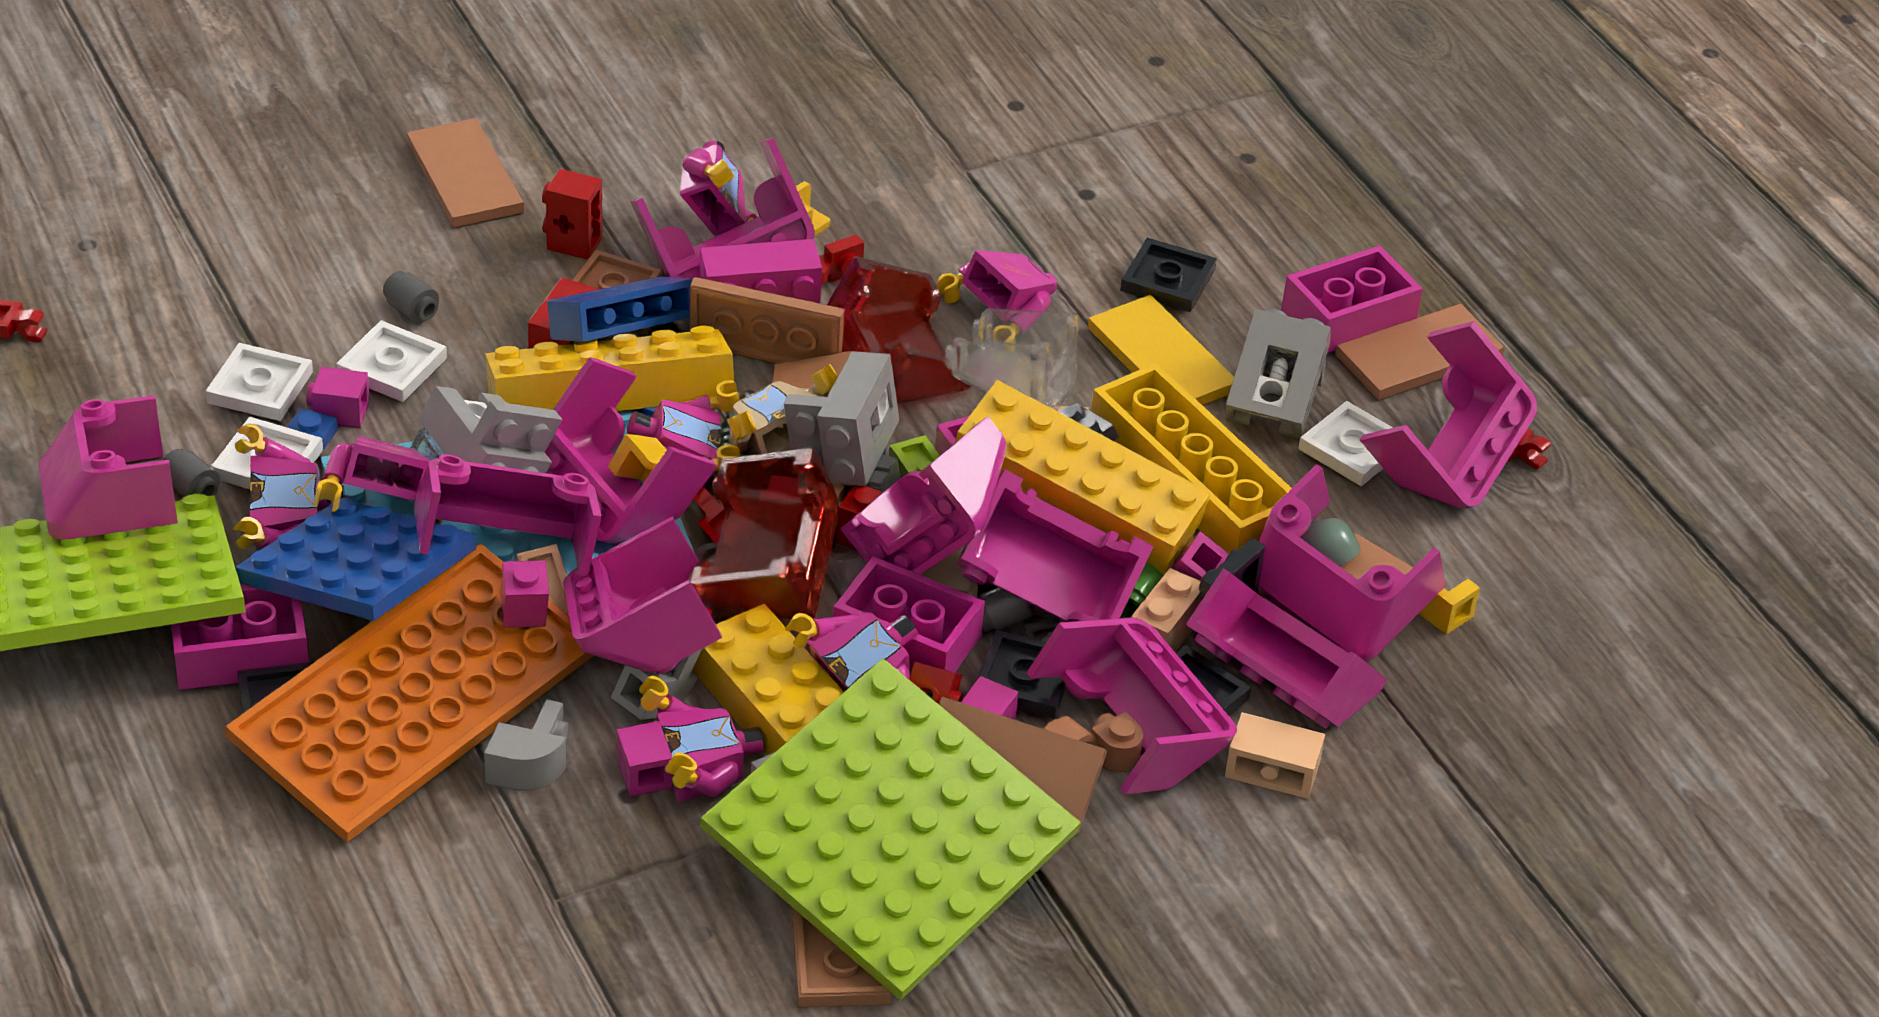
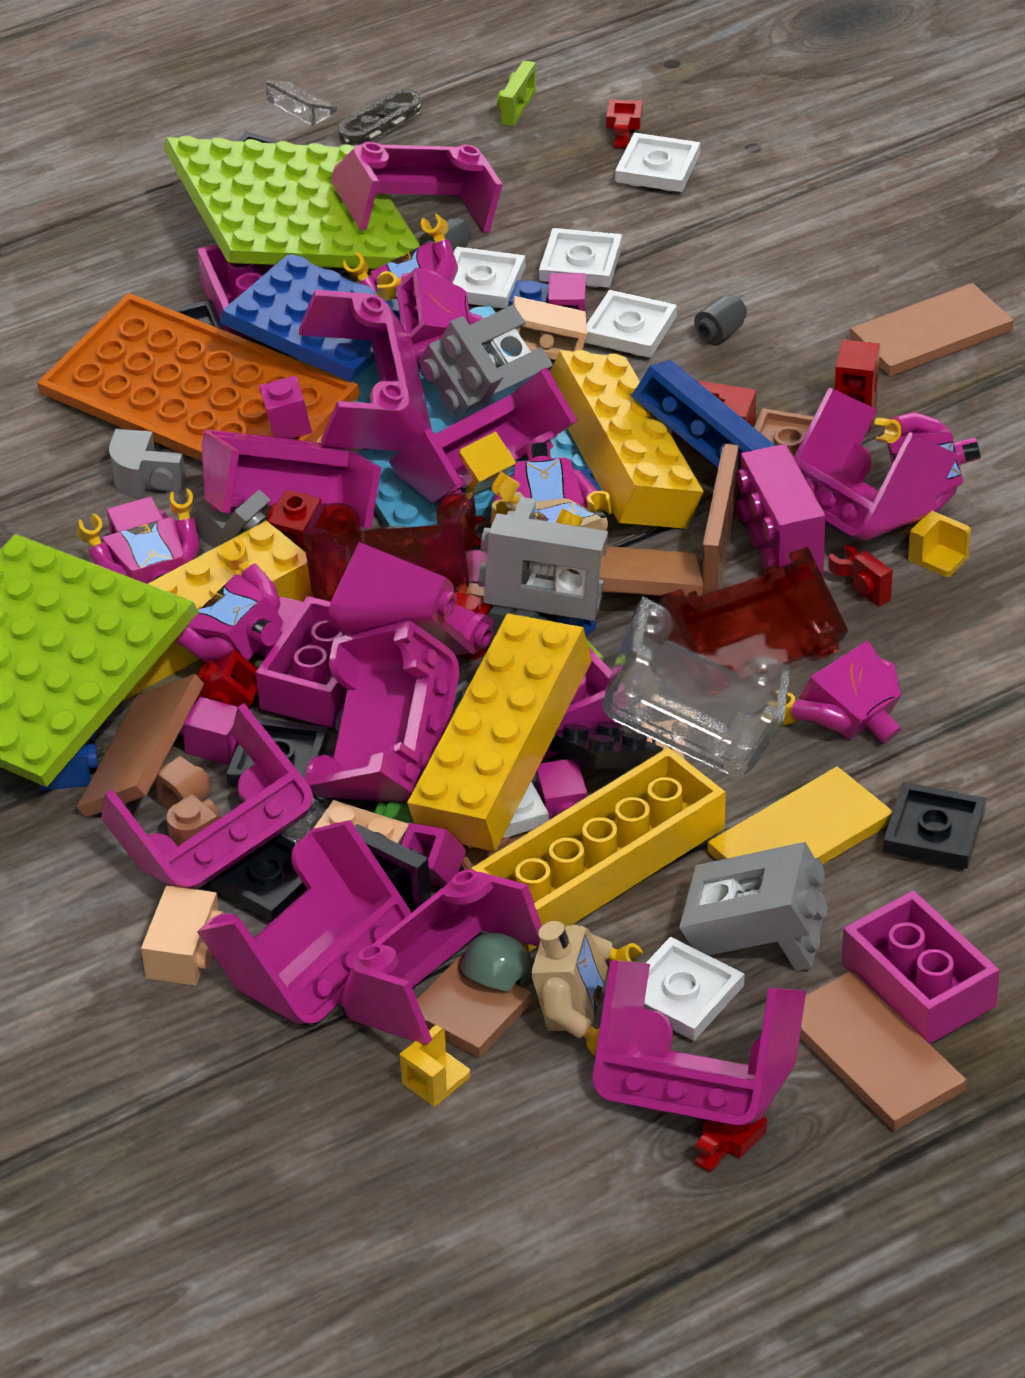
camera: 90 degrees right, 0 degrees up
none -> light nougat brick [512,296,587,360]
none -> tan torso [532,921,643,1056]
none -> white plate [615,133,700,192]

